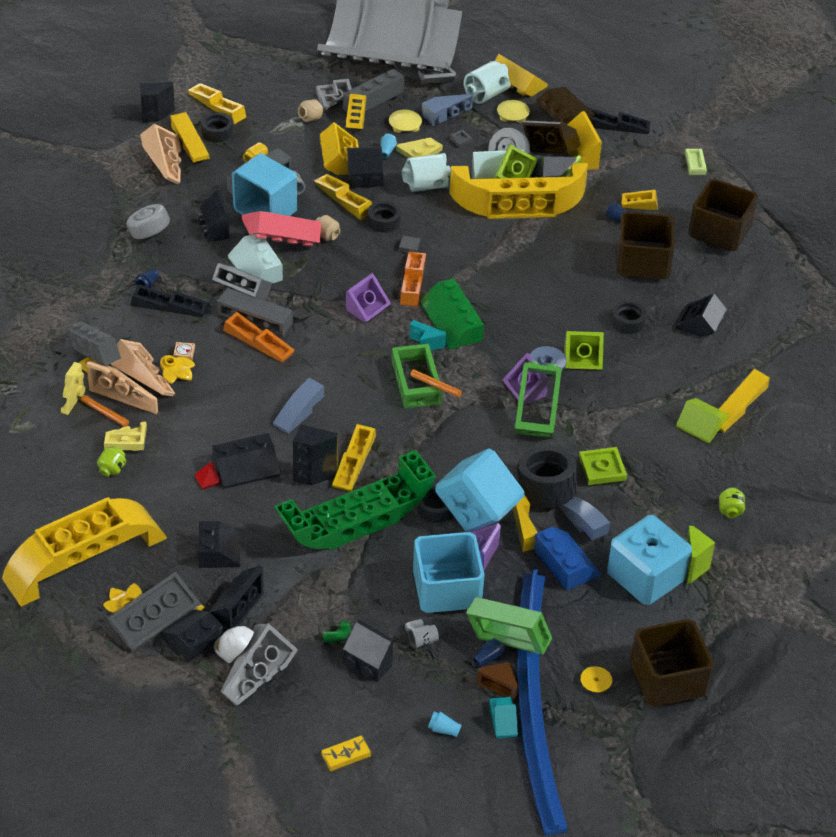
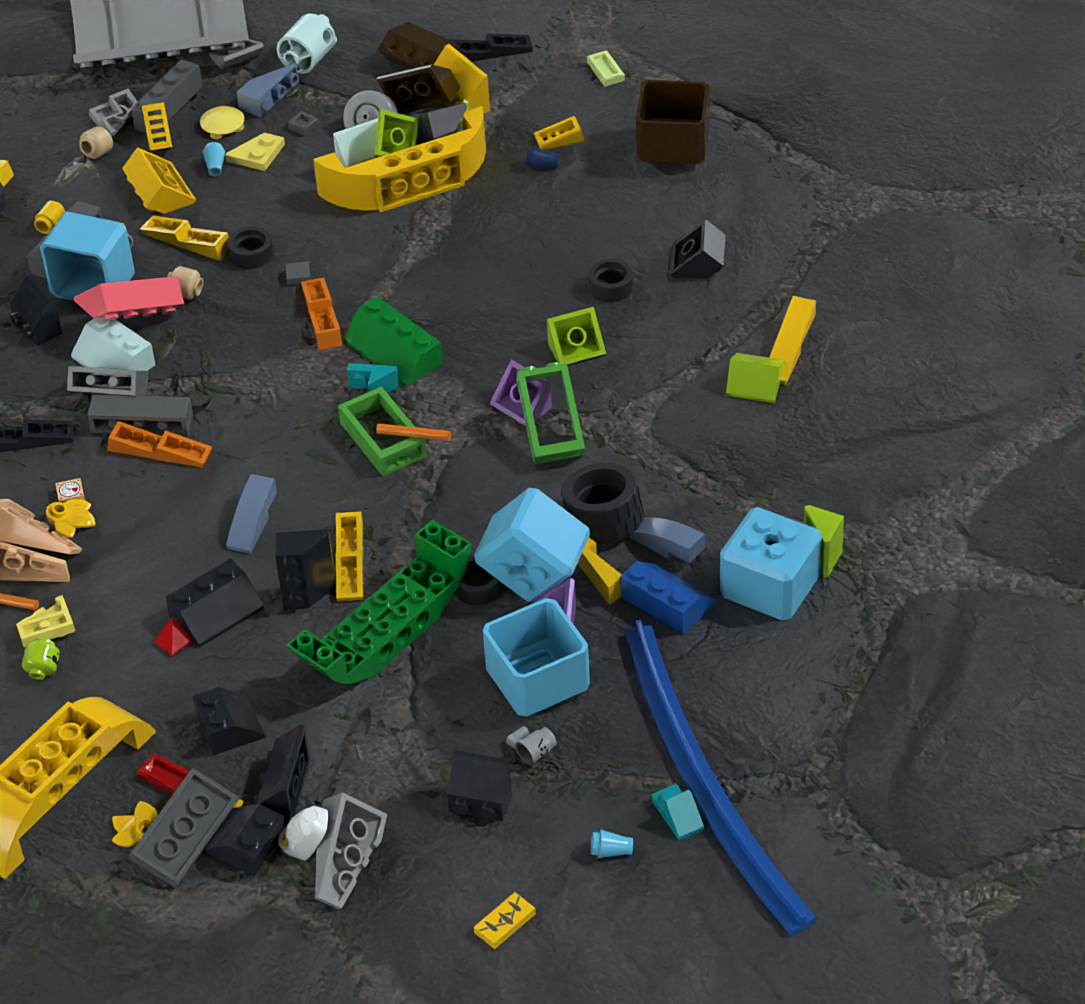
camera: 15 degrees left, 0 degrees up
green arm [323,621,351,642] -> none
medium lavender slope [346,273,391,322] -> none
black slope [347,146,383,188] -> none
light aqua cylinder [402,153,451,192] -> none
bright green window [466,597,552,655] -> none
dark blue cone [473,638,504,668] -> none
reddish brown slope [477,662,518,701] -> none
yellow slope [495,54,548,97] -> none
light yellow dish [497,100,530,123] -> none
sand blue dish [530,346,566,369] -> none
lime plate [579,447,627,485] -> none
yellow piece [581,666,612,692] -> none
dark brown plate [616,211,675,279] -> none
dark brown plate [630,619,714,707] -> none
lime head [719,488,745,518] -> none
none -> red tile [137,753,190,795]

